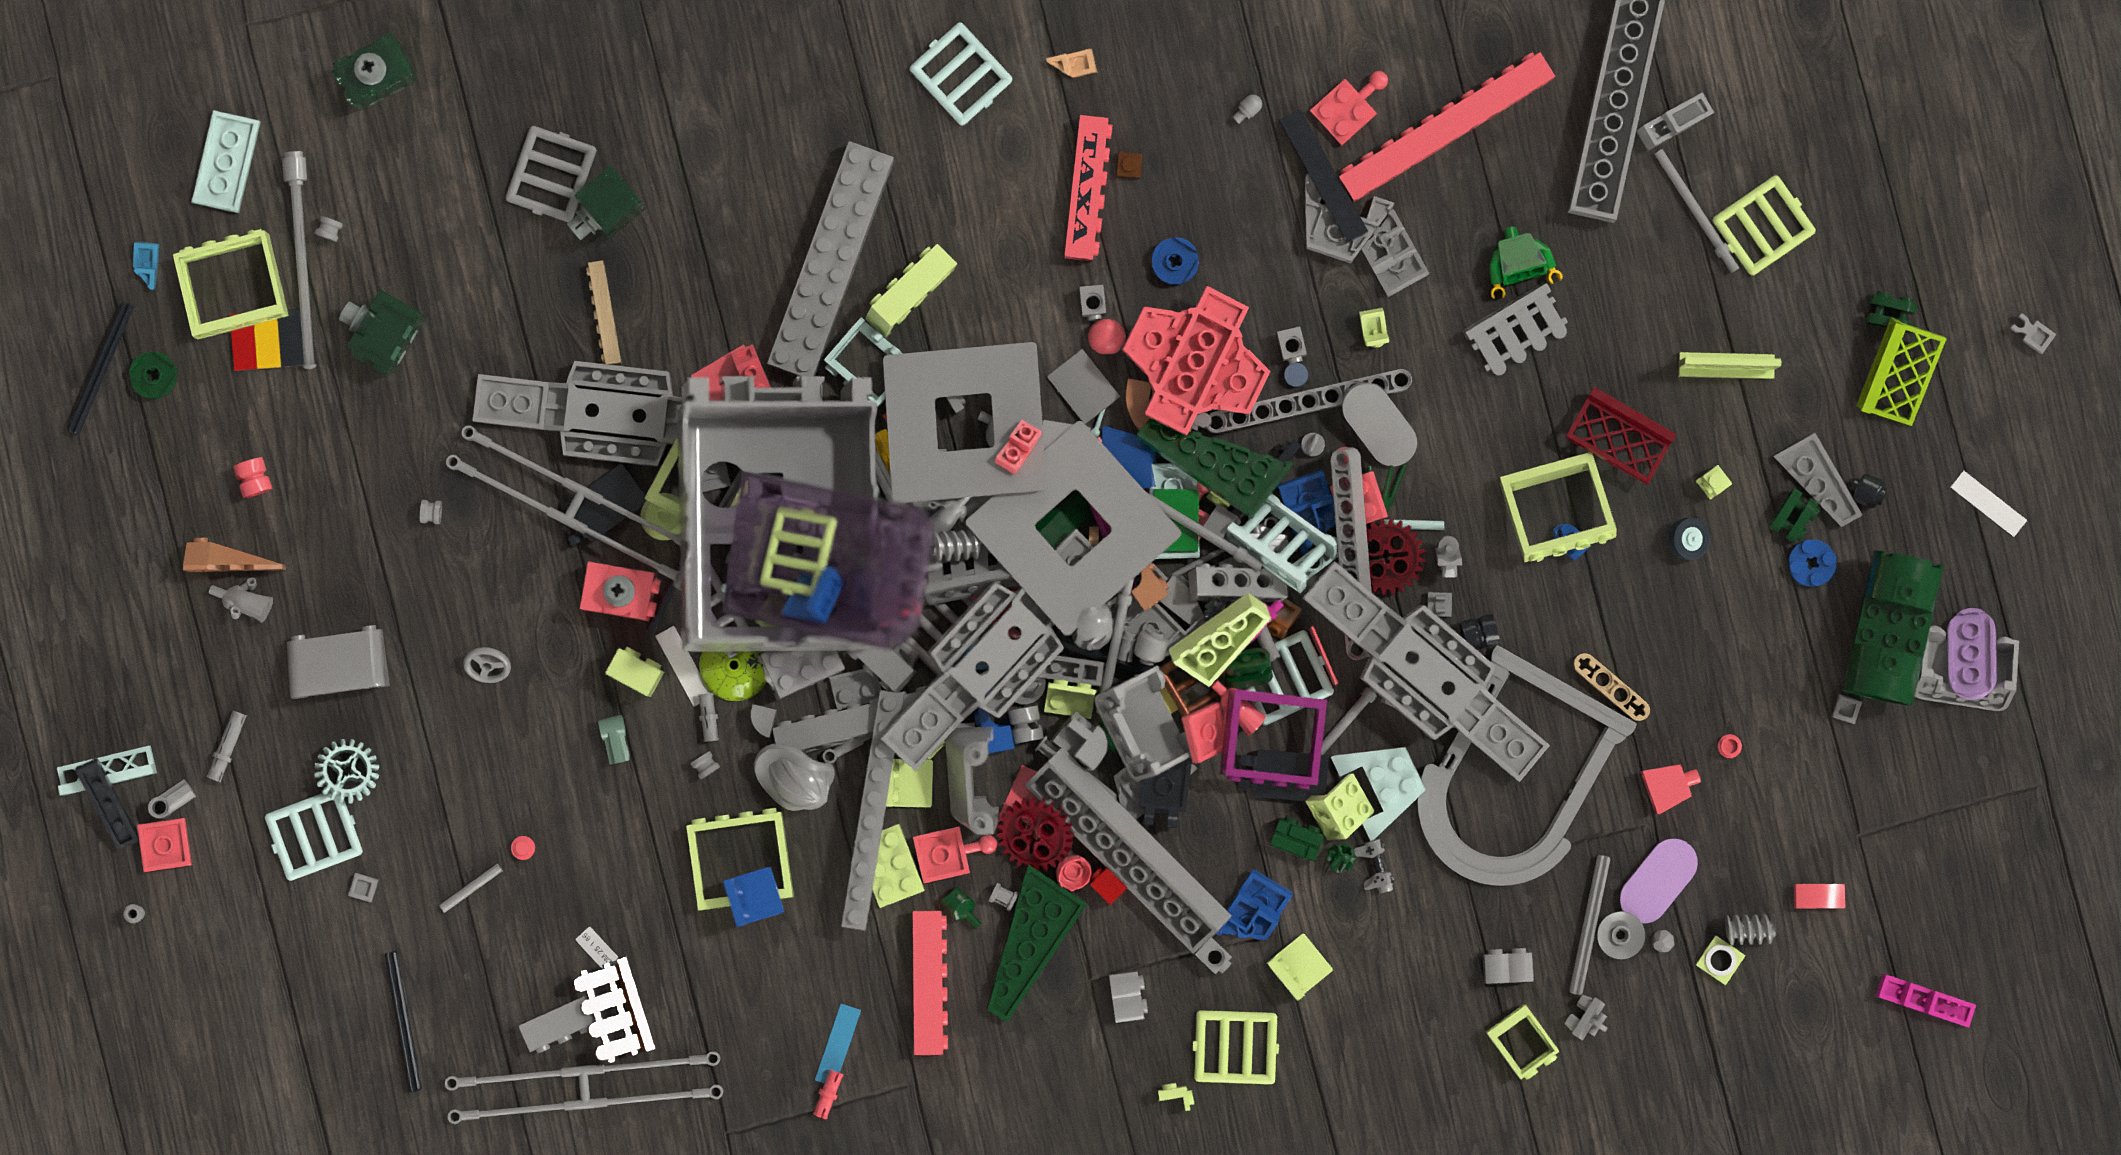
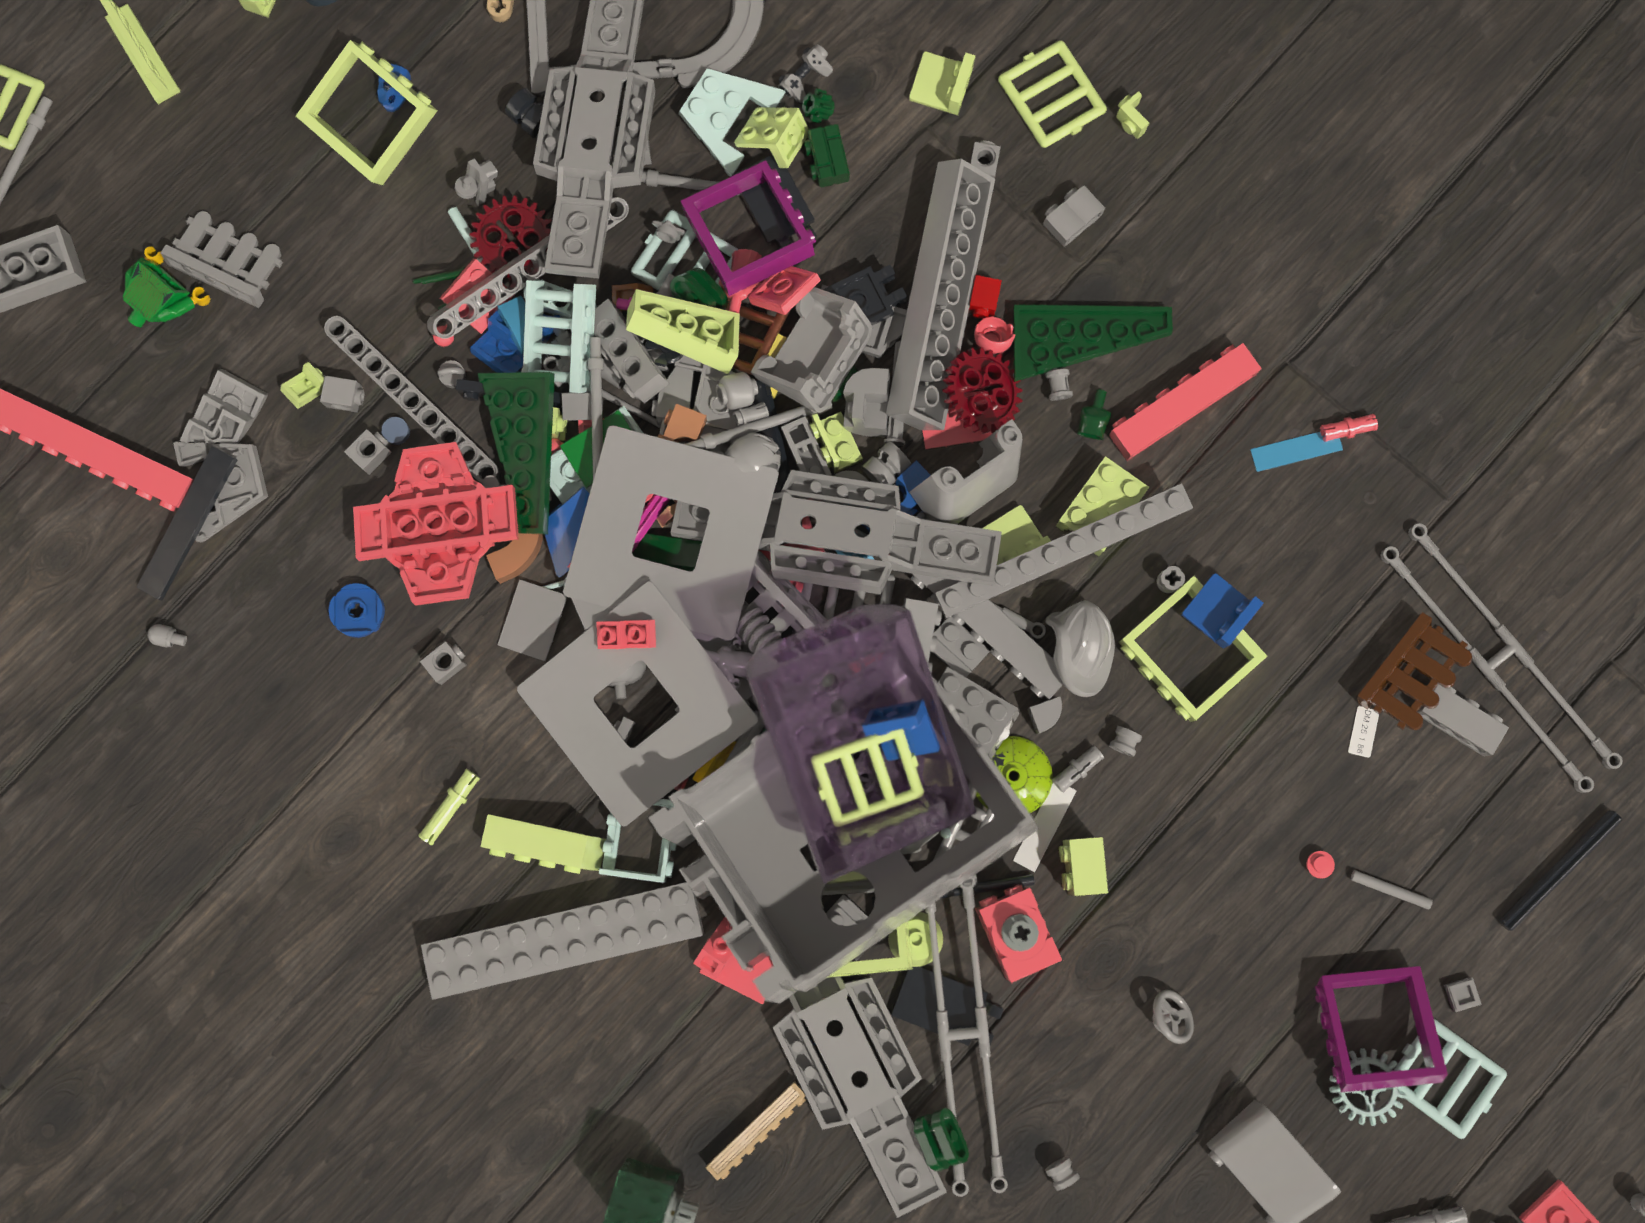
camera: 120 degrees left, 5 degrees down
sand green piece [598,715,630,765] -> none
light aqua bar [910,23,1012,125] -> none
coral plate [913,827,997,884] -> none
light nougat slope [1046,49,1097,78] -> none
coral brick [1065,115,1112,261] -> none
coral hair [1087,319,1126,354] -> none
reddish brown plate [1117,152,1142,179] -> none
blue slope [1215,869,1293,940] -> none
coral window [1309,627,1338,685] -> none
coral plate [1310,71,1388,146] -> none
light grey tile [1342,382,1417,466] -> none
light grey tile [1427,592,1452,617] -> none
dark red fence [1565,387,1677,485] -> none
none -> light grey brick [320,376,365,412]
none -> yellowish green pin [418,769,480,845]
none -> dark azure slope [498,296,525,354]
none -> light grey plate [652,220,685,243]
none -> dark green brick [913,1108,969,1172]
none -> light grey bush [1156,566,1185,593]
none -> magenta window [1315,966,1448,1093]

